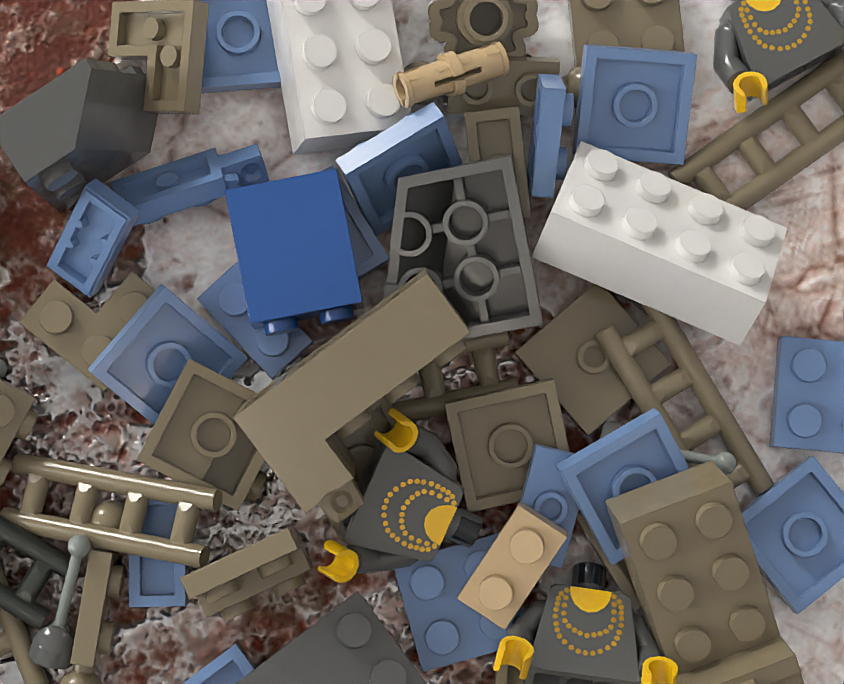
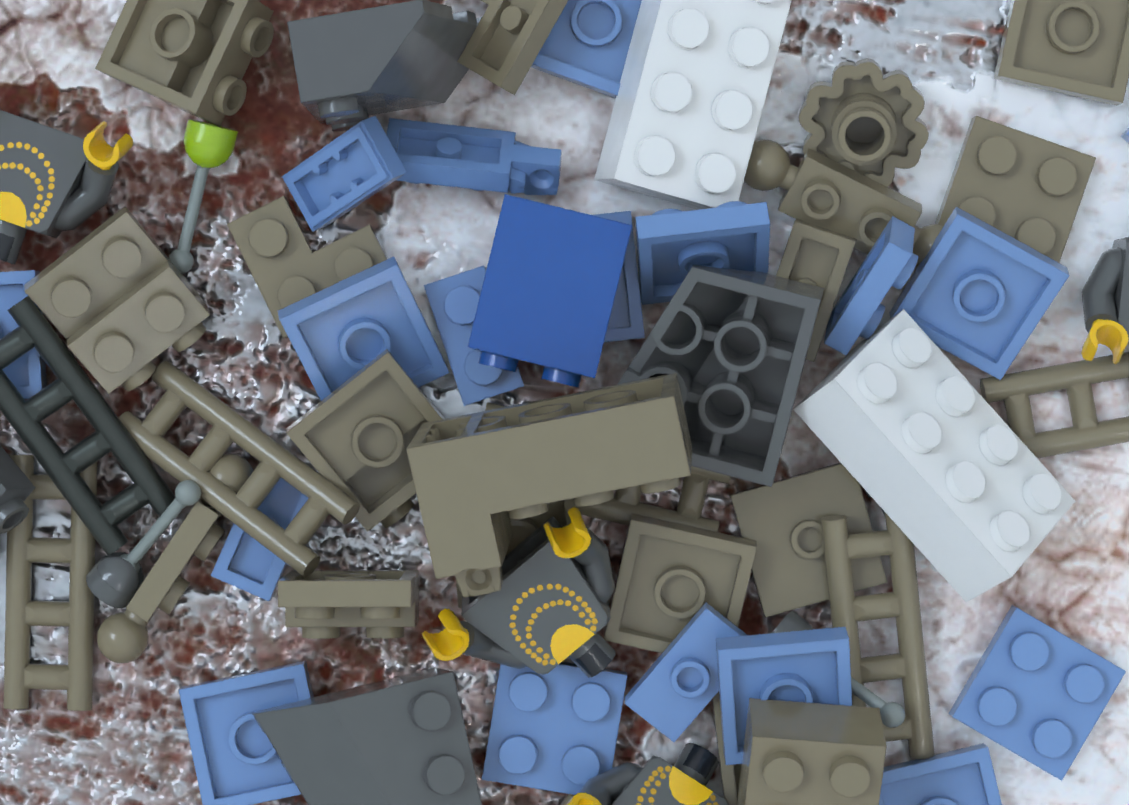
camera: 25 degrees right, 5 degrees up
tan pin [393,41,510,108] -> none
tan plate [457,501,568,630] -> none

